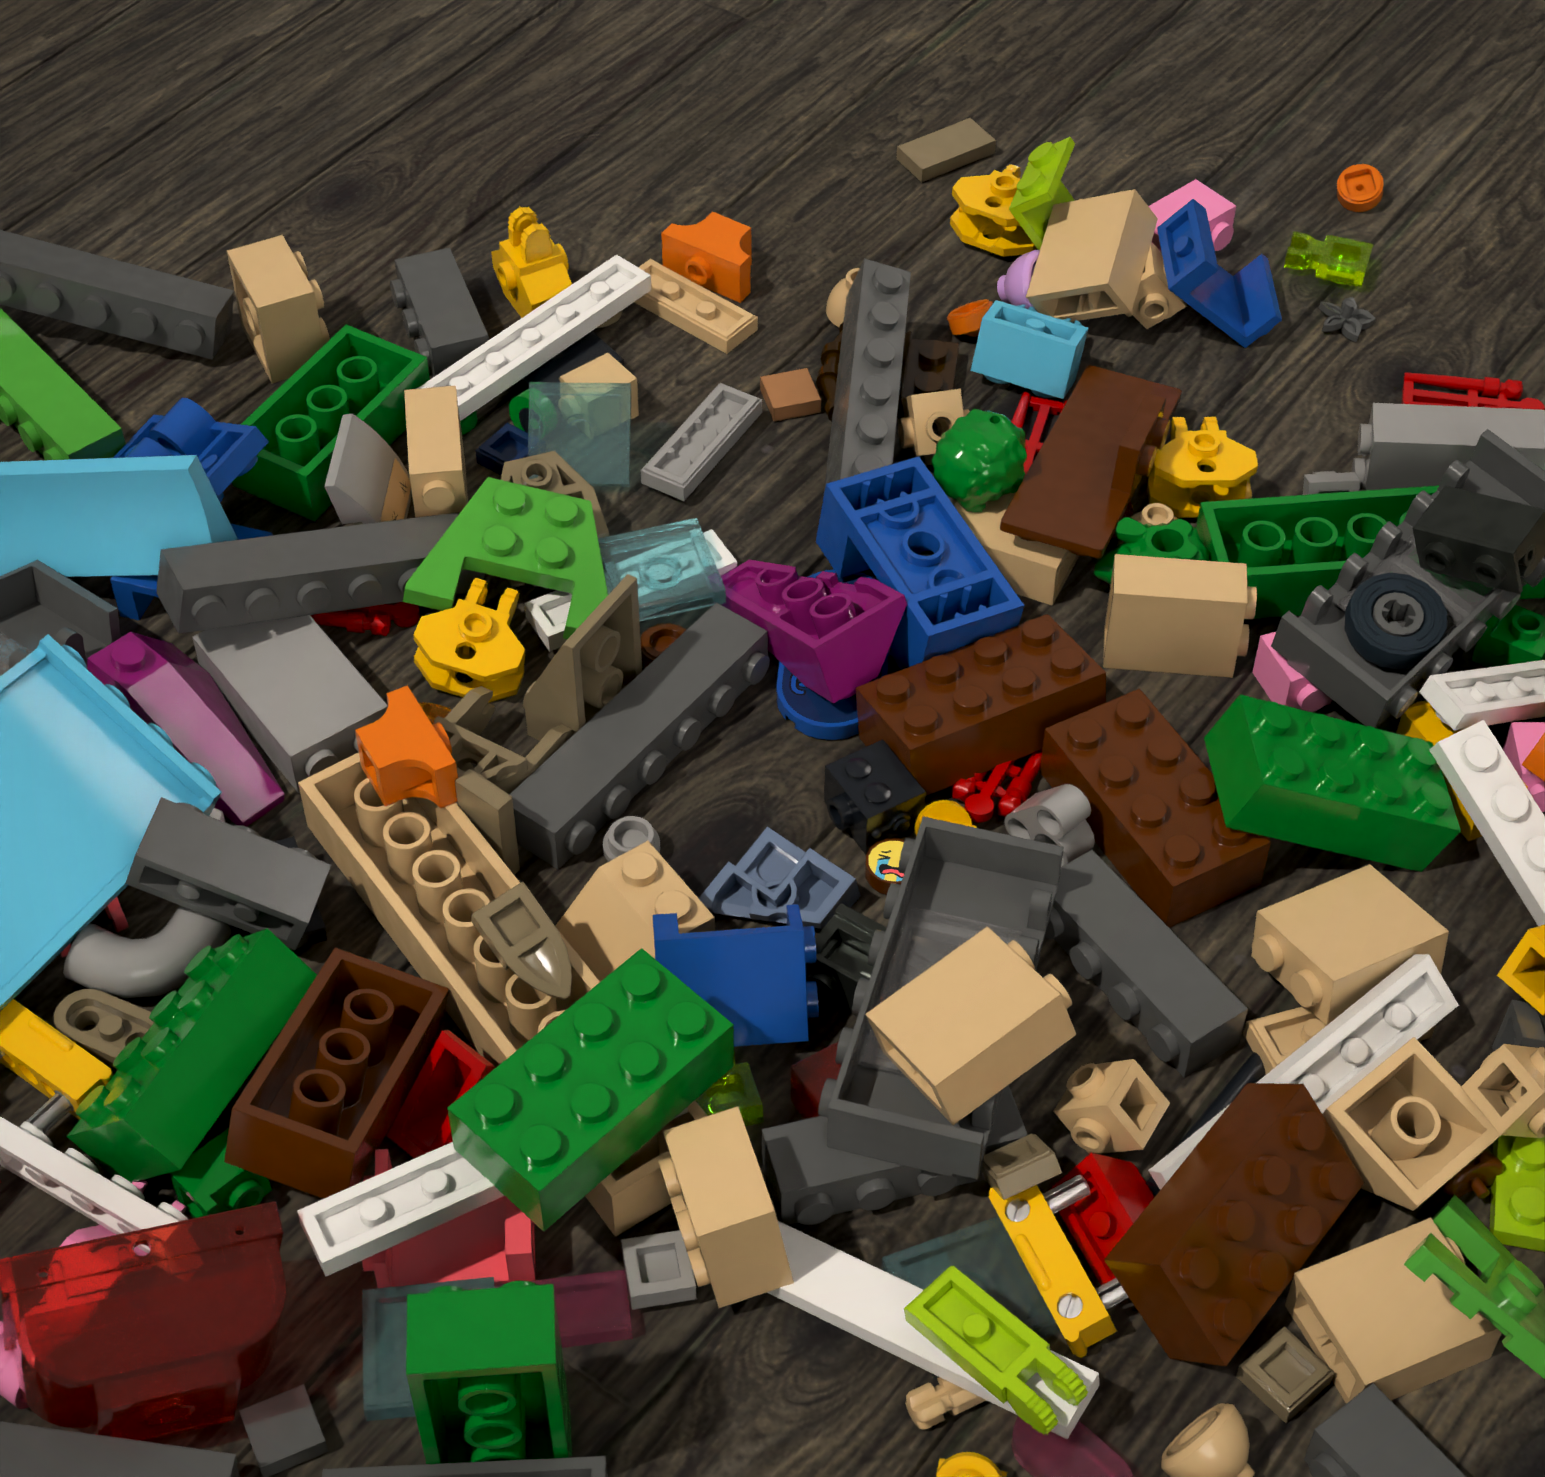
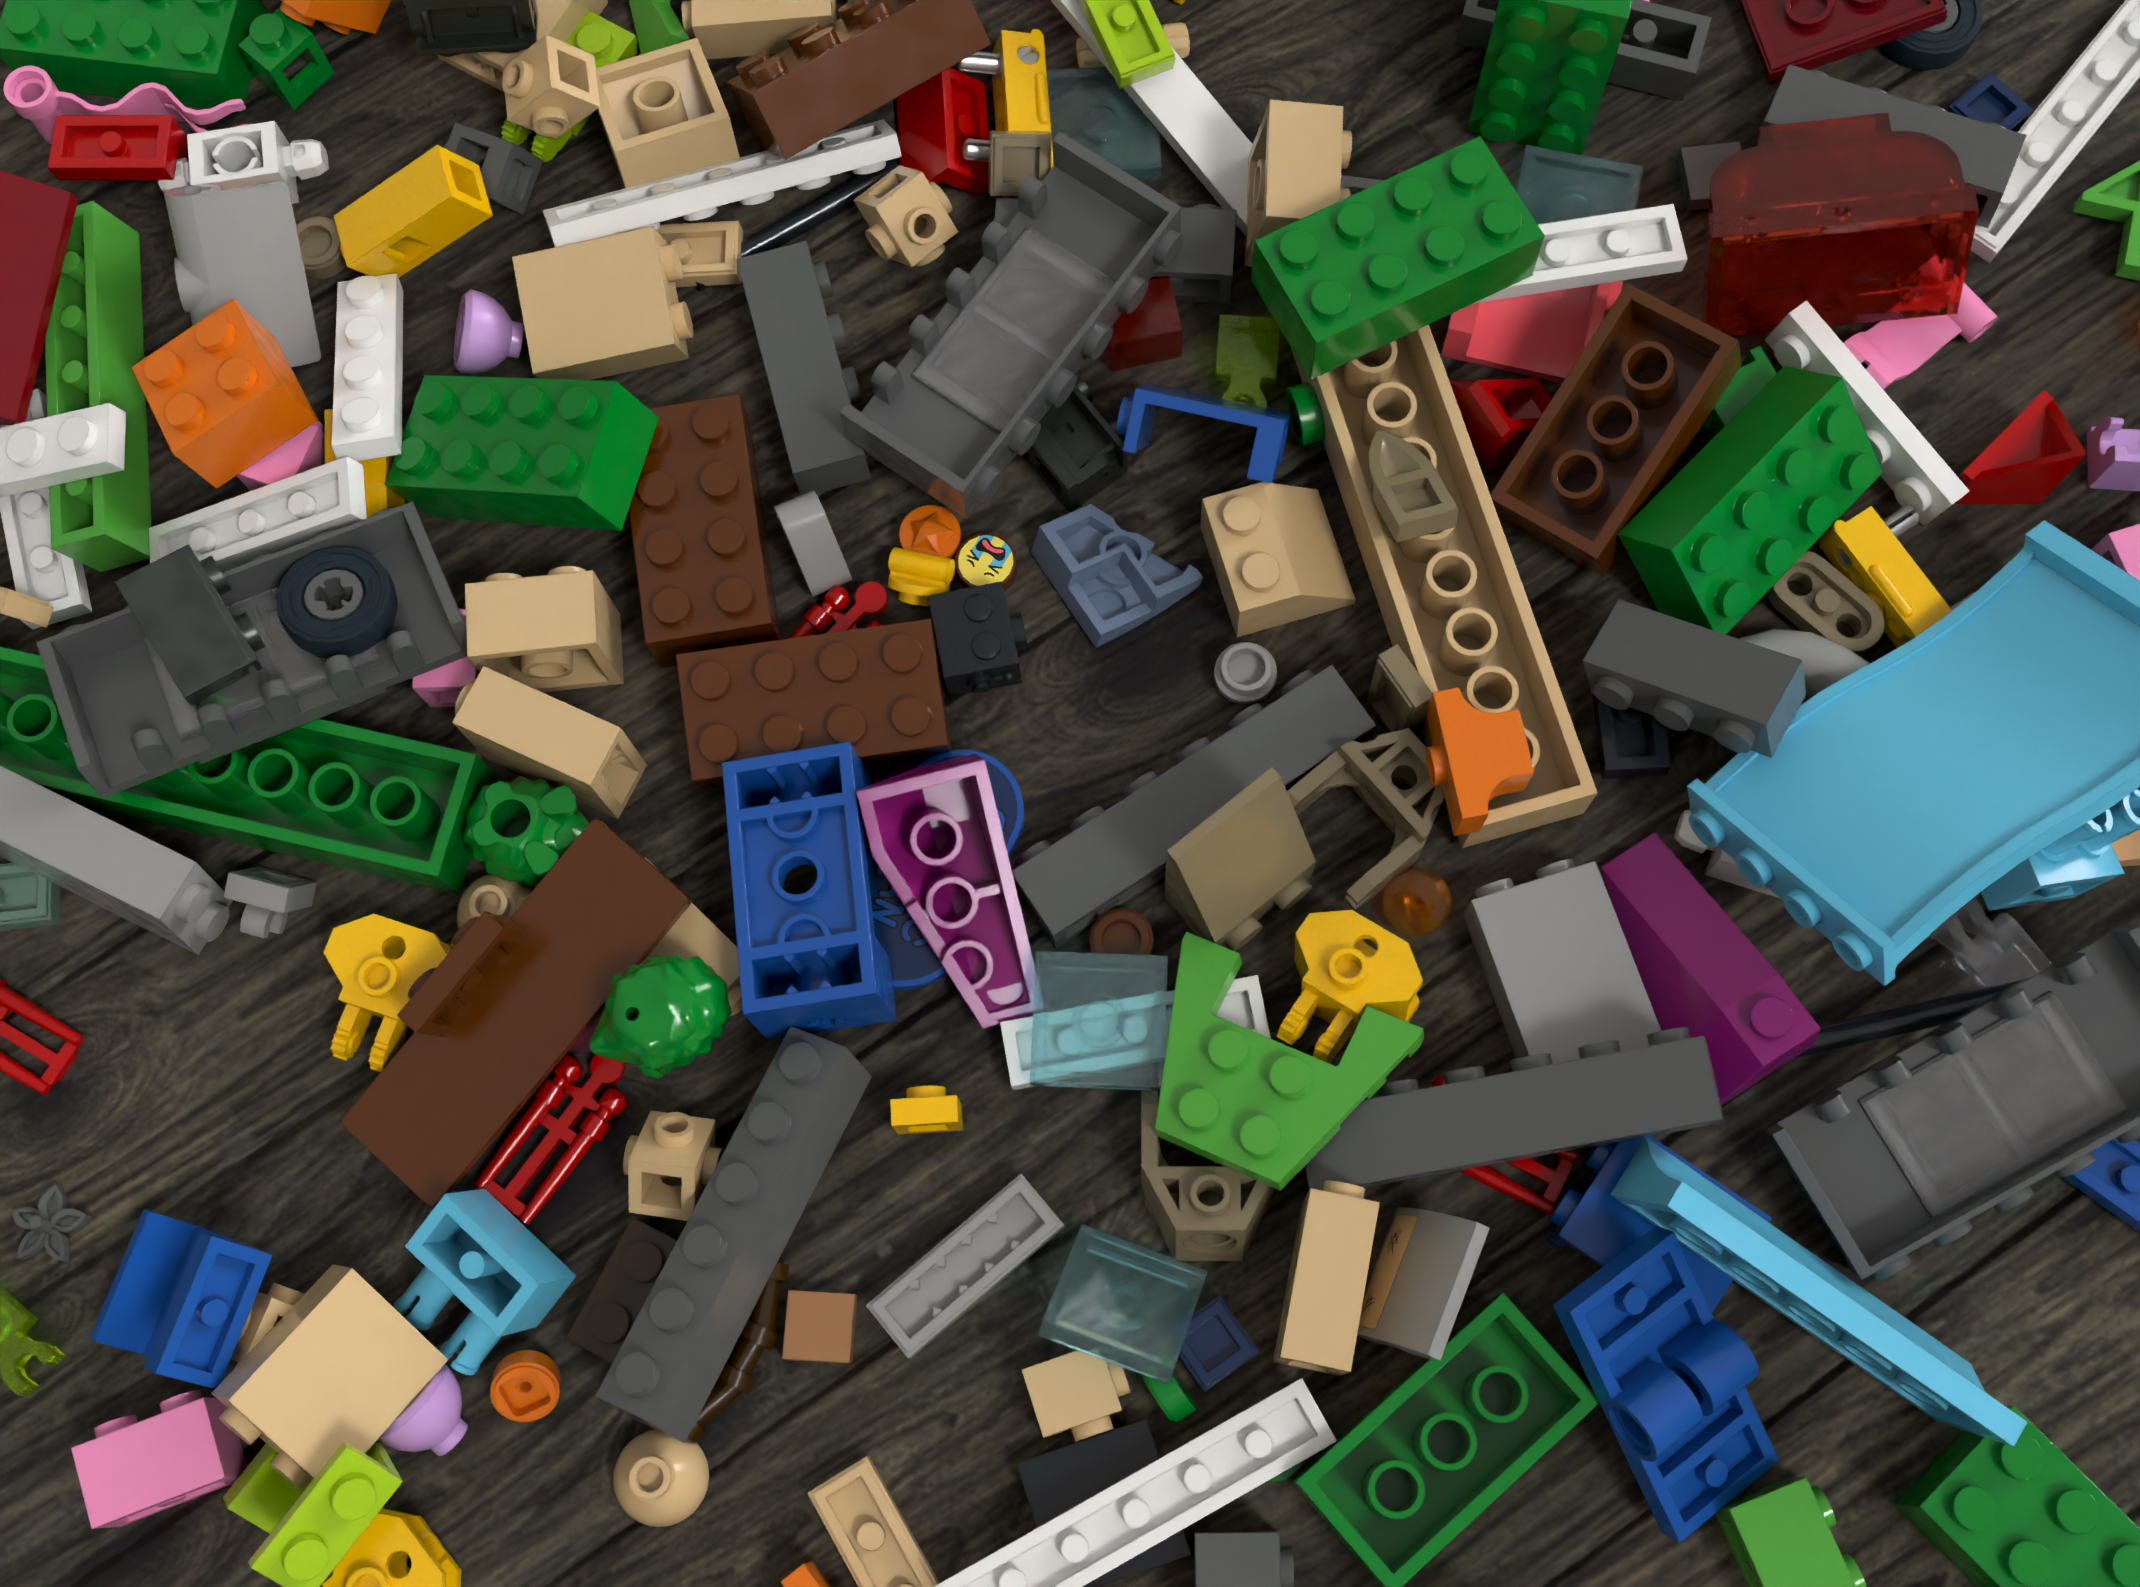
camera: 155 degrees left, 25 degrees up
tan brick [865,926,1076,1125] -> none
none -> lavender brick [454,289,523,374]
none -> tan brick [465,566,624,692]
none -> yellow plate [890,1086,963,1135]

